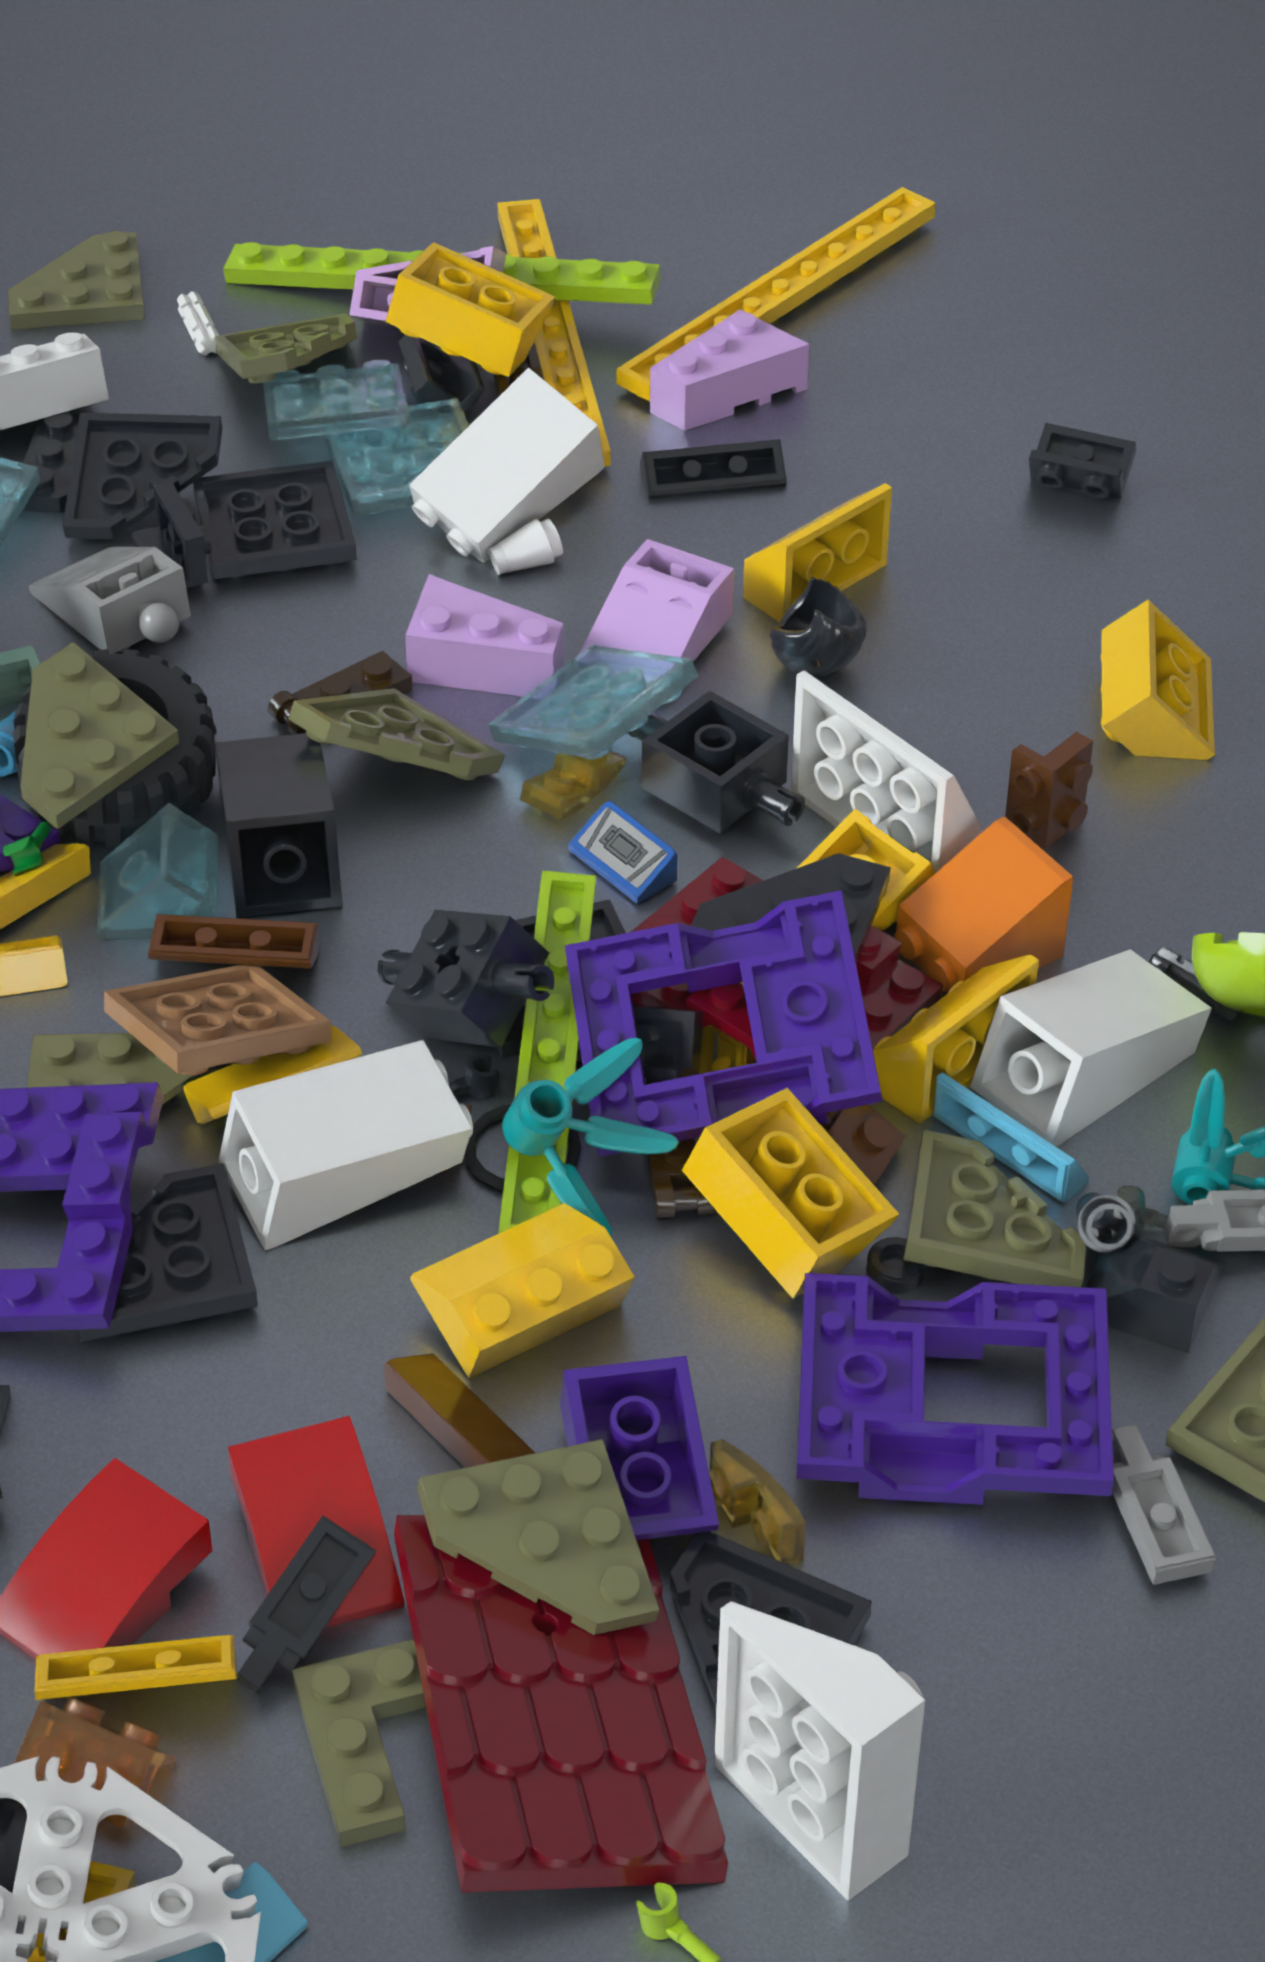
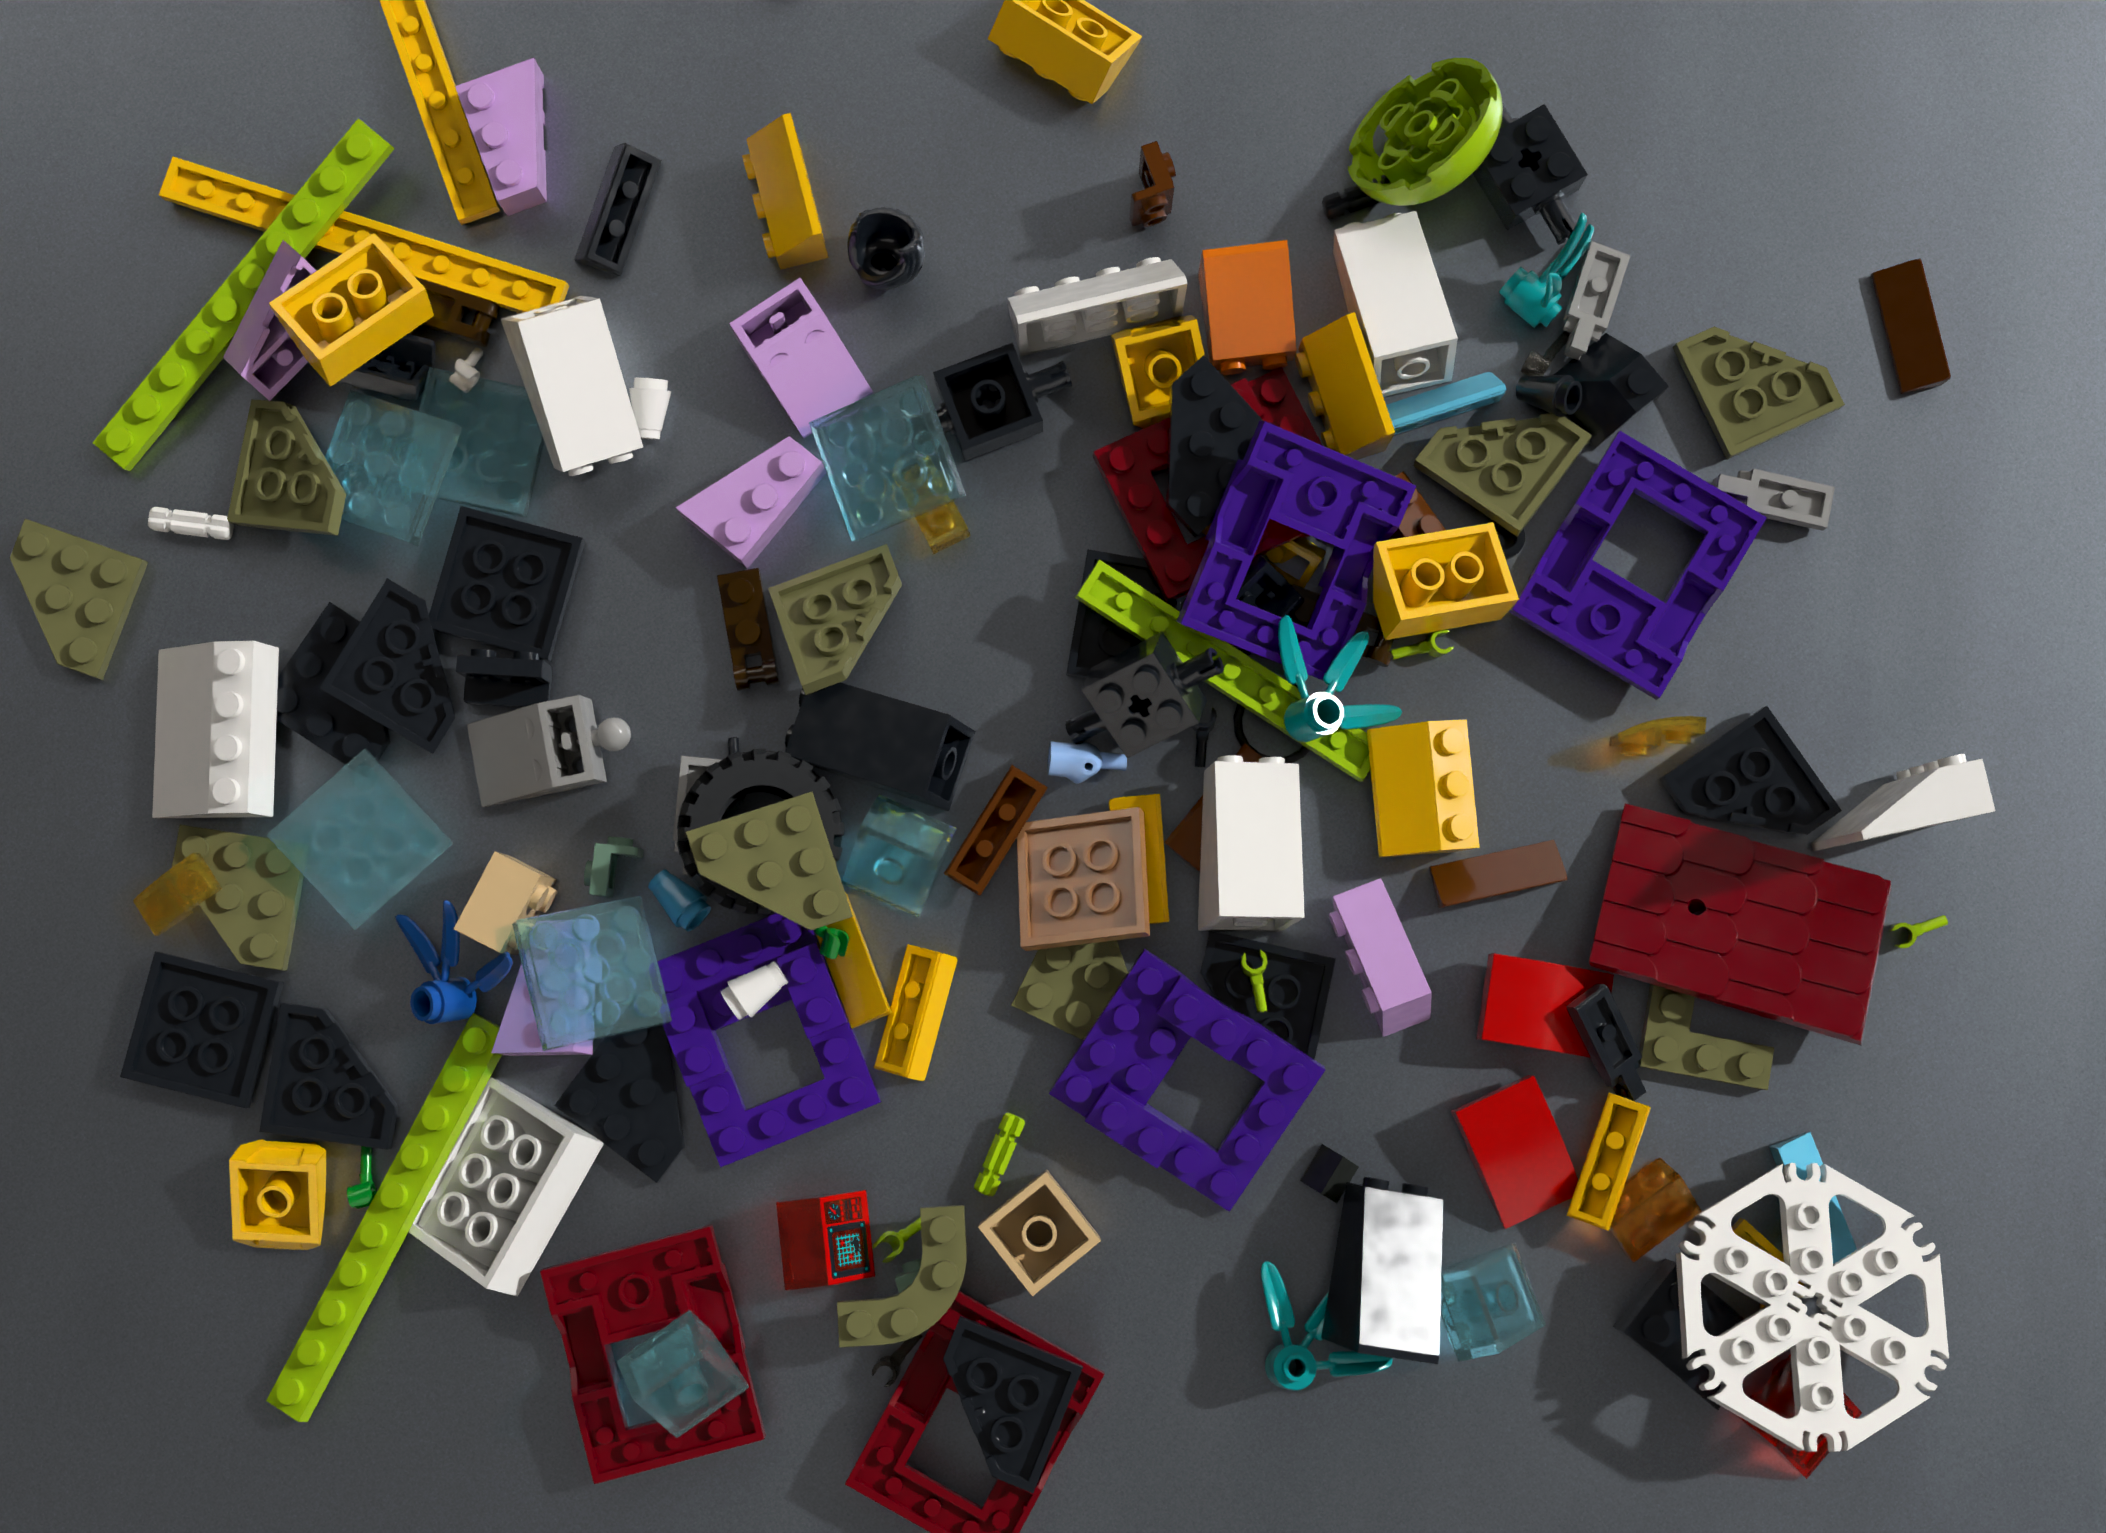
camera: 60 degrees left, 40 degrees up
olive plate [417,1439,659,1635] -> none
dark purple slope [560,1356,719,1540] -> none
slope [568,801,678,904] -> none
none -> white hand [449,348,483,393]
none -> light blue piece [1047,741,1127,784]
none -> lime hand [1241,950,1267,1012]
none -> lavender wedge [1329,878,1432,1037]
none -> lime hand [1391,629,1454,660]

